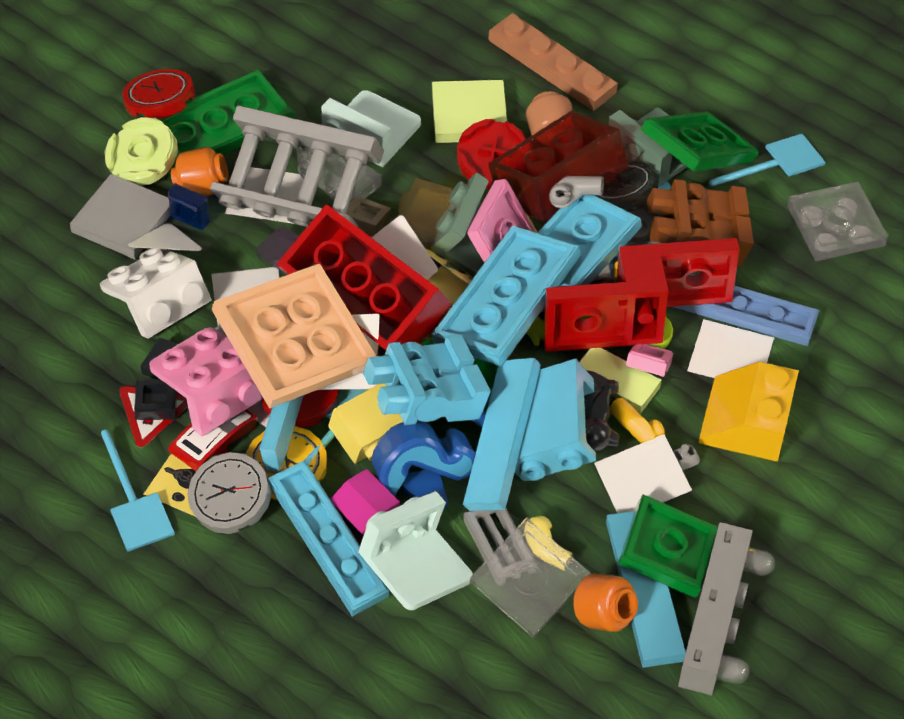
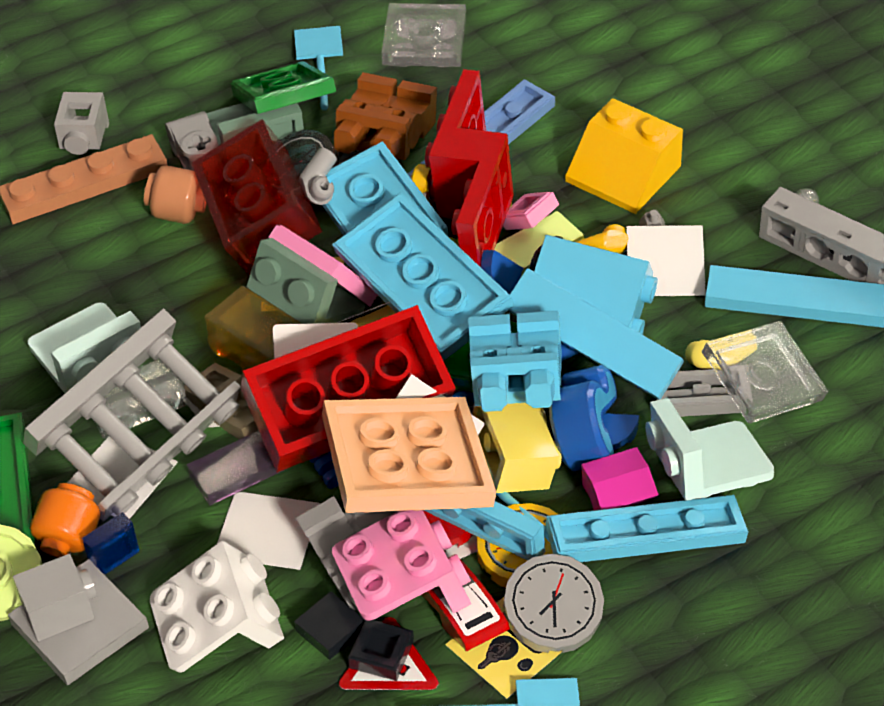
camera: 65 degrees left, 5 degrees down
white sticker [128,224,202,251] -> none
yellowish green tile [432,80,507,143] -> none
red tile [457,119,529,189] -> none
orange head [573,573,638,632] -> none
green tile [618,494,718,598] -> none
white sticker [687,319,774,378] -> none
none -> light grey brick [13,554,97,642]
none -> light grey brick [54,92,109,155]
none -> light grey piece [165,111,224,186]
none -> blue tile [481,250,523,295]

